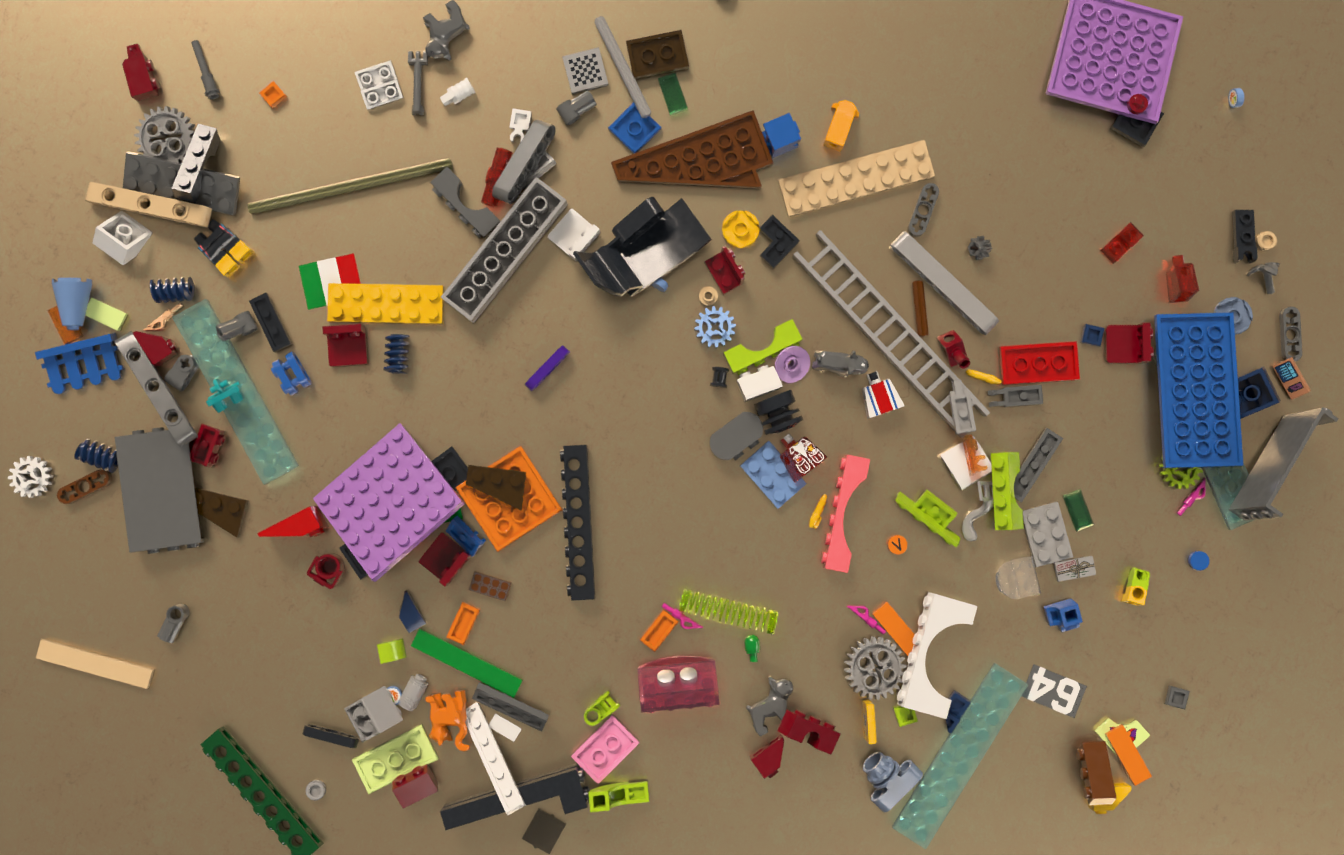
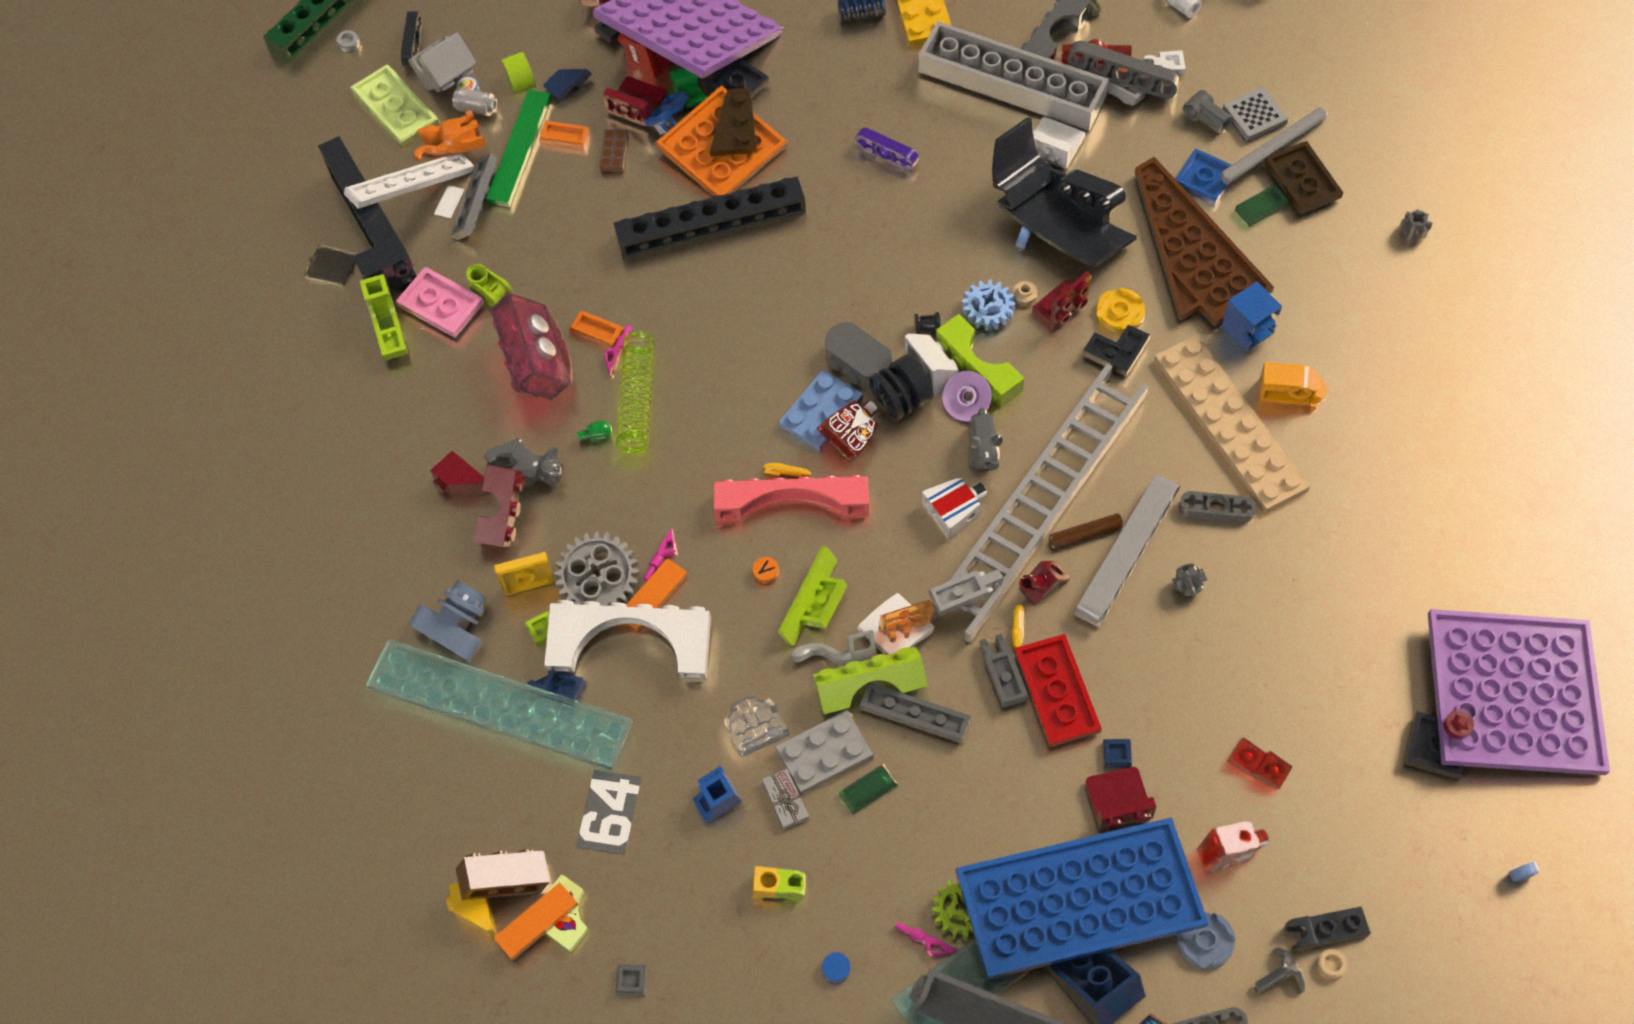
camera: 85 degrees right, 25 degrees down
dark red brick [392,764,438,809] -> none

